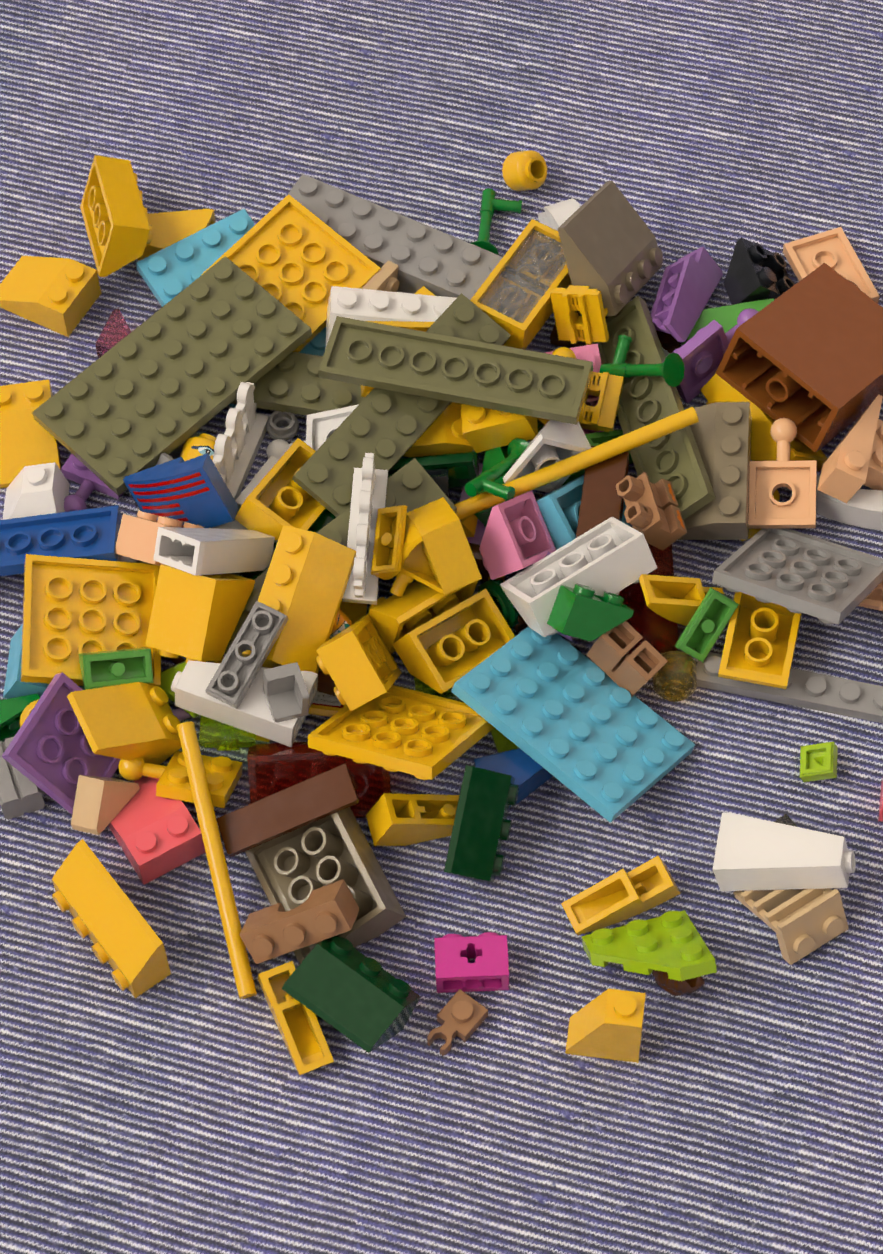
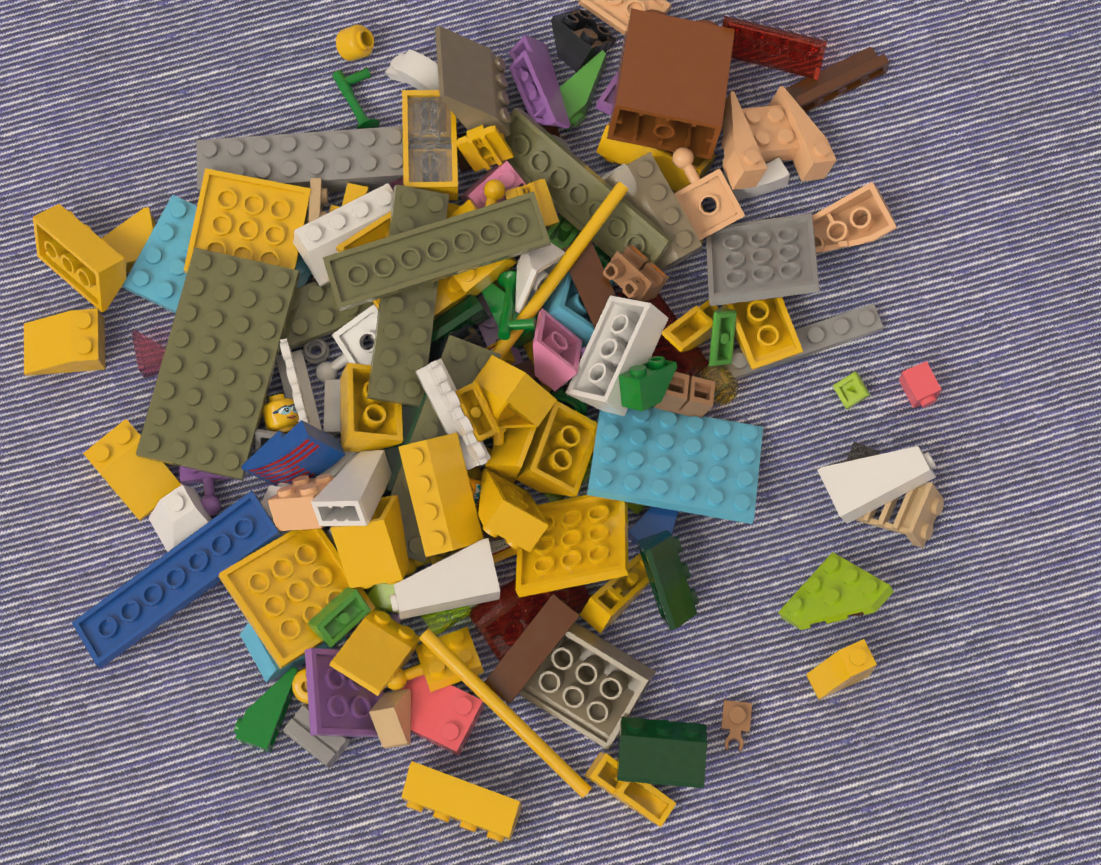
camera: 30 degrees left, 15 degrees up
light grey tile [205,601,288,709] -> none
medium nougat arch [239,879,360,964] -> none
light grey panel [263,662,309,723] -> none
dark pink brick [434,932,509,993] -> none
yellow slope [561,856,681,935] -> none
green piece [600,335,685,387] -> none
medium lavender plate [672,308,758,403] -> none

